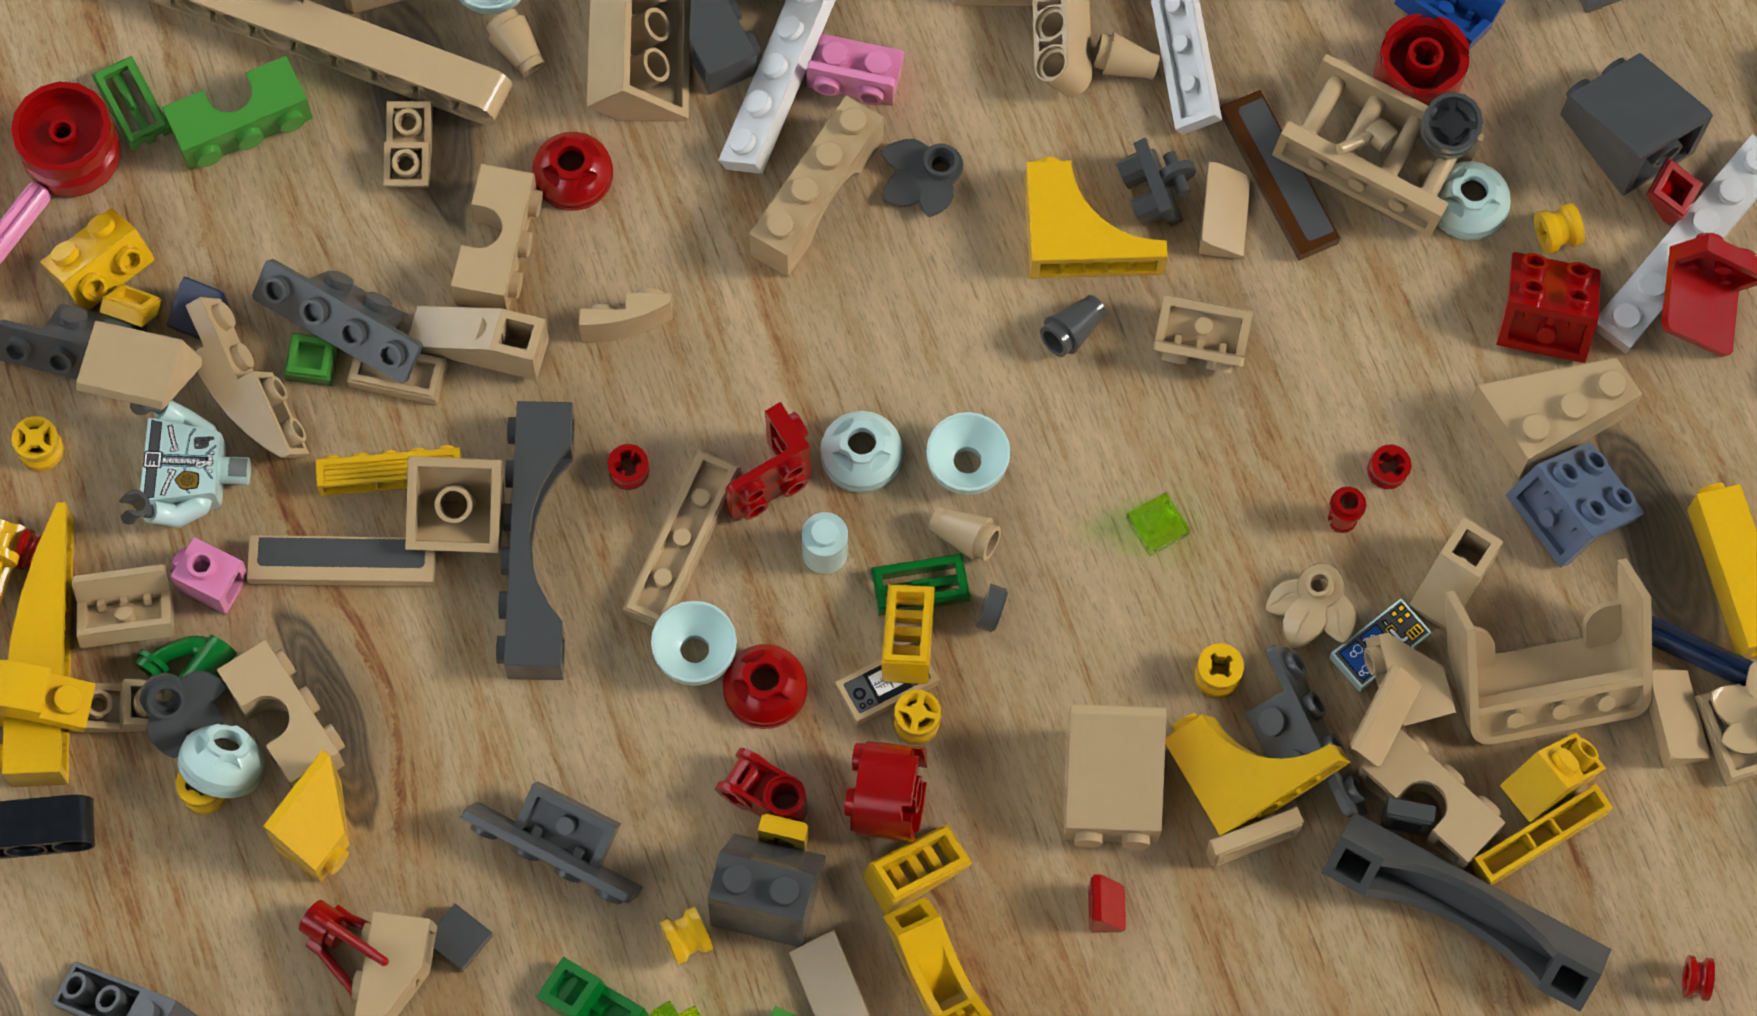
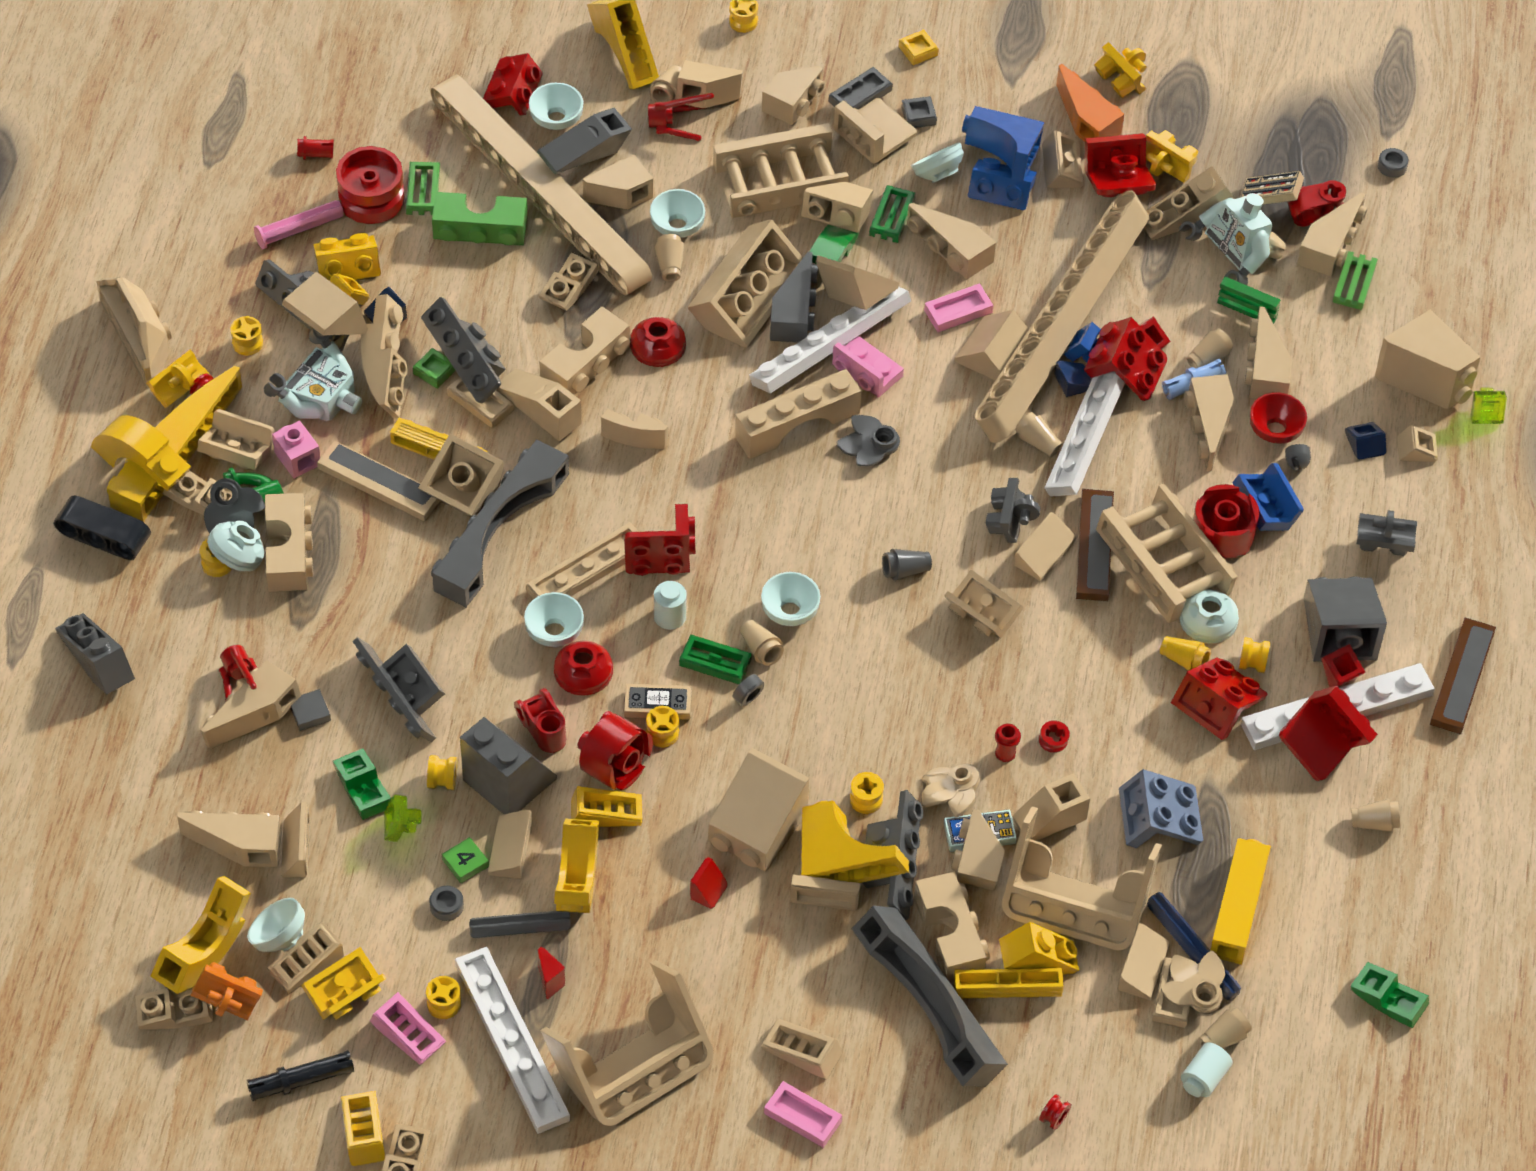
camera: 30 degrees right, 15 degrees down
yellow slope [263,750,350,882] -> none
red bush [607,444,650,490] -> none
yellow tile [758,813,809,851] -> none
light aqua piece [820,411,903,493] -> none
yellow slope [881,584,935,684] -> none
yellow arch [1024,157,1168,279] -> none
clear neon green tile [1126,492,1190,557] -> none
tan hand [1336,118,1398,154] -> none
tan slope [1348,663,1421,767] -> none
dark grey tile [1380,797,1436,836] -> none
dark grey wheel [1420,92,1483,160] -> none
tan wedge [1469,358,1643,478] -> none
none -> yellow cone [1160,636,1211,671]

